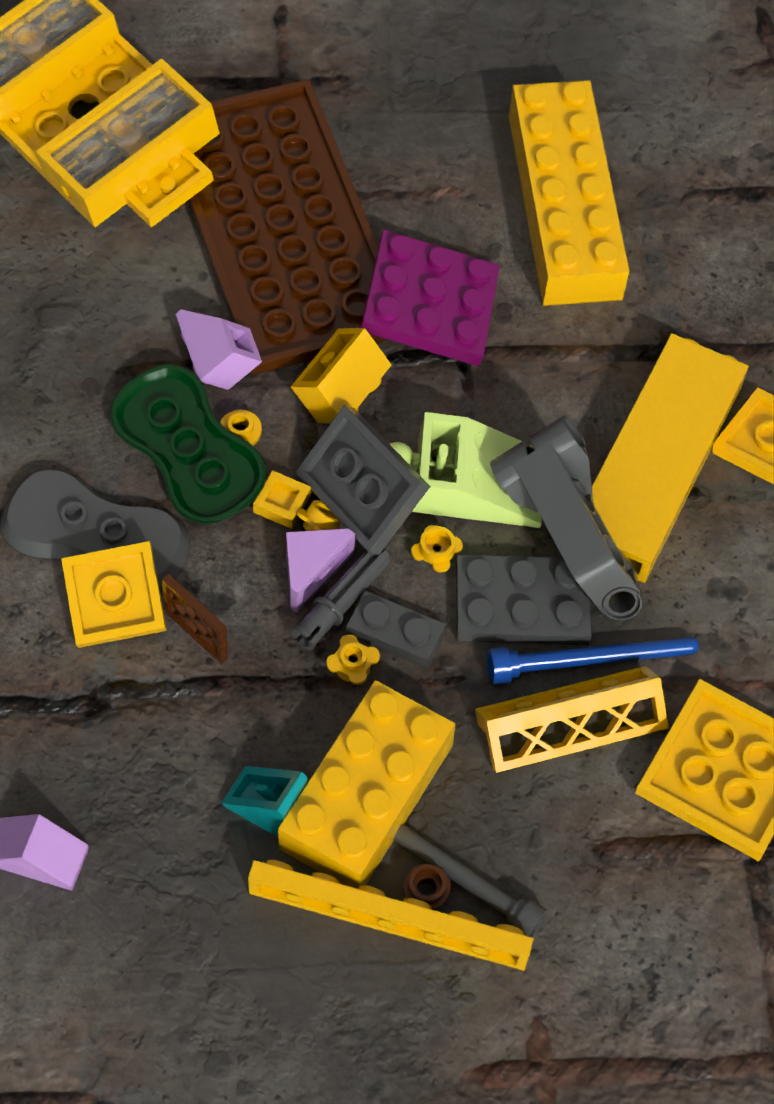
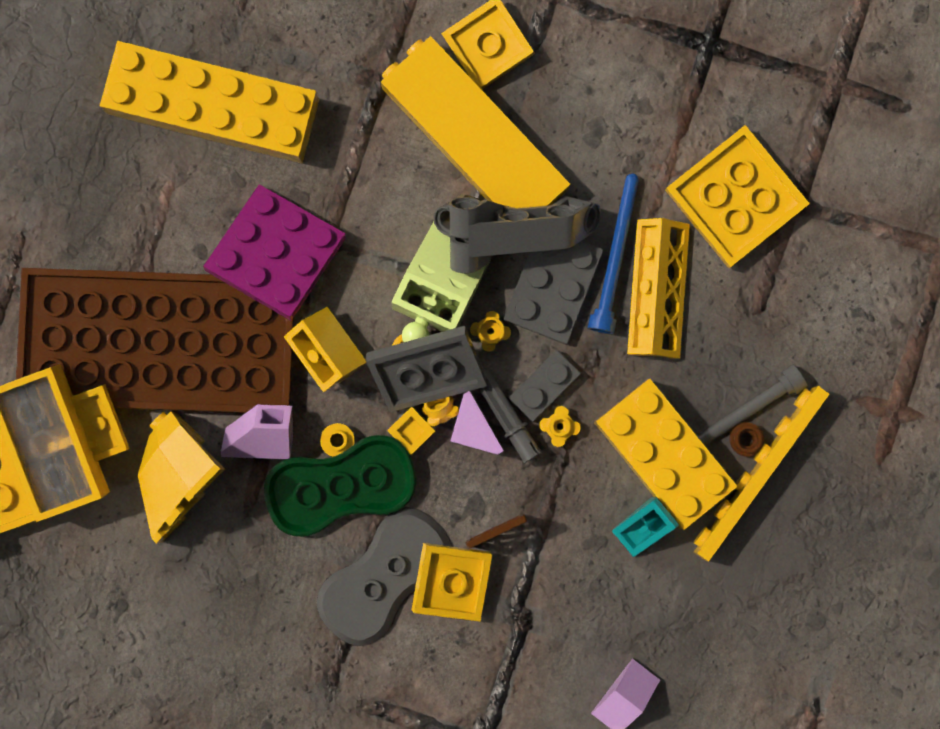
camera: 65 degrees left, 25 degrees up
none -> yellow brick [138,411,225,544]

